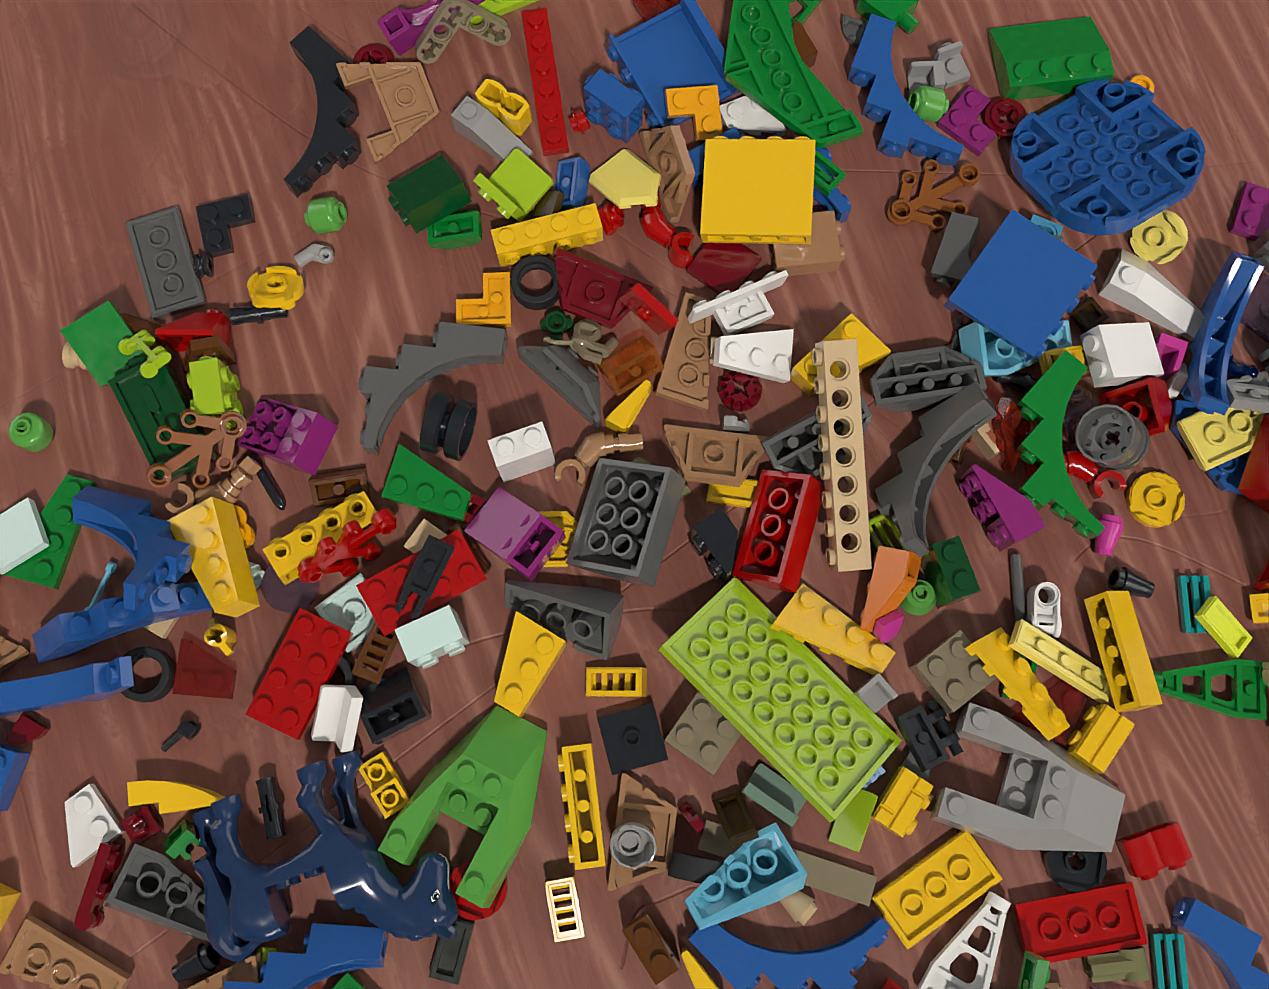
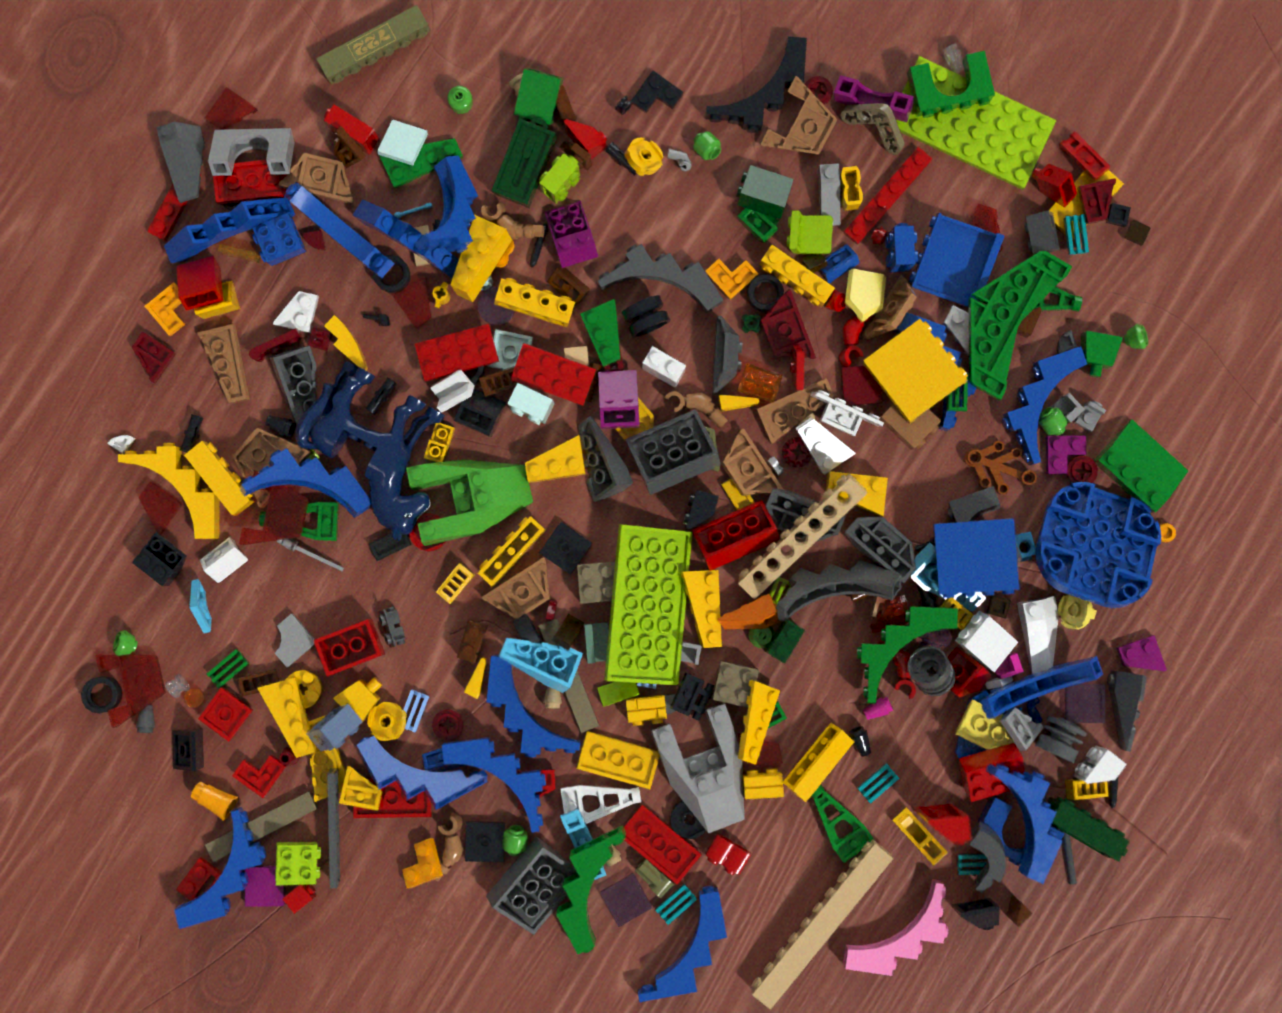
camera: 45 degrees right, 10 degrees up
lime piece [118,330,171,378] -> none
dark grey tile [125,206,207,321] -> none
dark orange plant [146,409,247,488] -> none
green tile [164,818,202,860] -> none
red plant [297,508,397,583] -> none
black hinge [394,535,455,620] -> none
dark tan piece [543,319,619,364] -> none
yellow slope [586,667,647,697] -> none
light grey hair [609,822,657,870] -> none
light orange plate [664,85,723,143] -> none
dark pink tile [874,610,904,643] -> none
magenta slope [958,464,1046,552] -> none
light yellow tile [1008,619,1111,704] -> none
dark grey bar [1010,554,1026,626] -> none
white piece [1026,582,1062,638] -> none
yellow tile [1126,472,1185,528] -> none
neon yellow tile [1194,596,1253,658] -> none

